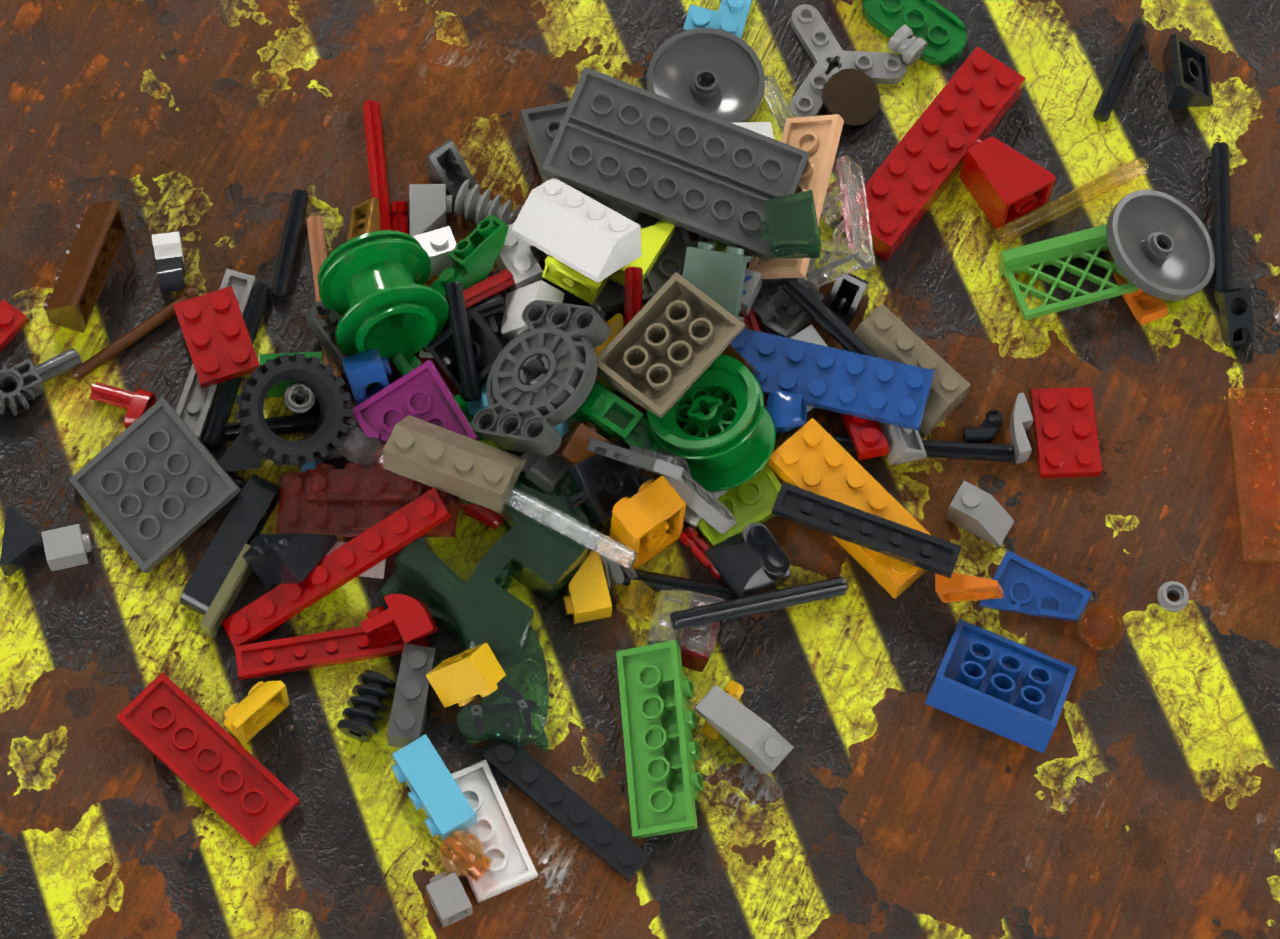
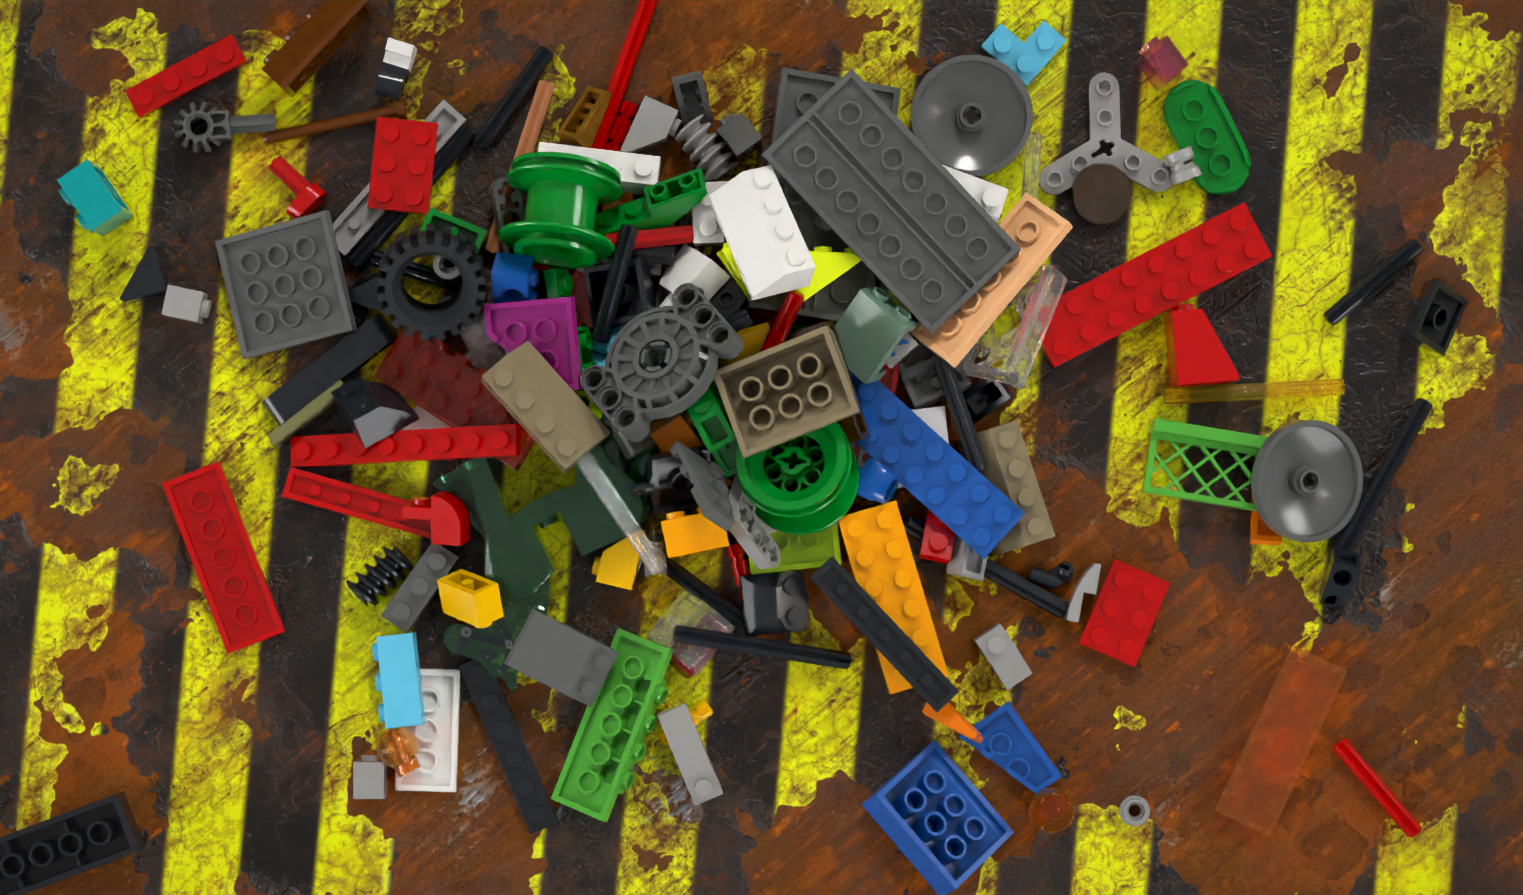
camera: 30 degrees right, 20 degrees up
yellow slope [223,681,290,746] -> none
clear green torso [760,190,821,258] -> none
none -> dark grey slope [504,609,619,707]
none -> dark grey slope [716,112,763,162]

